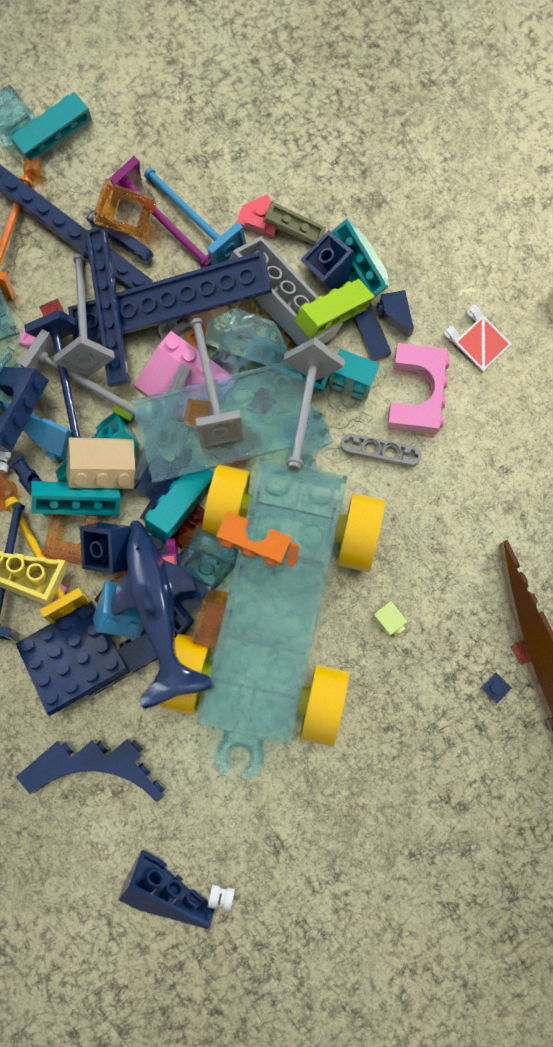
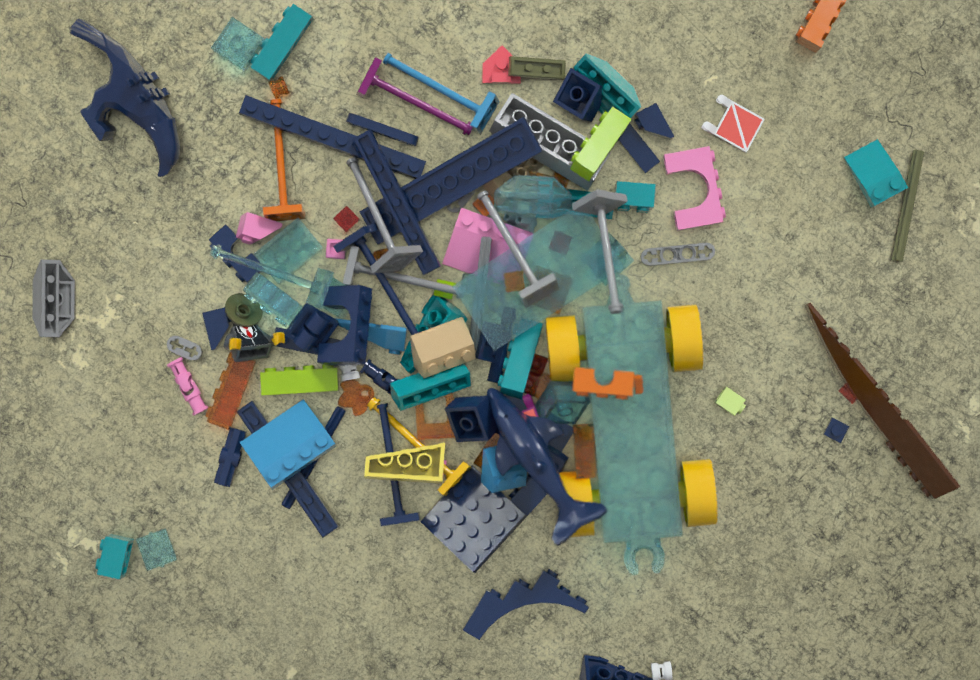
camera: 20 degrees left, 10 degrees up
clear orange window [93,178,156,238] -> none

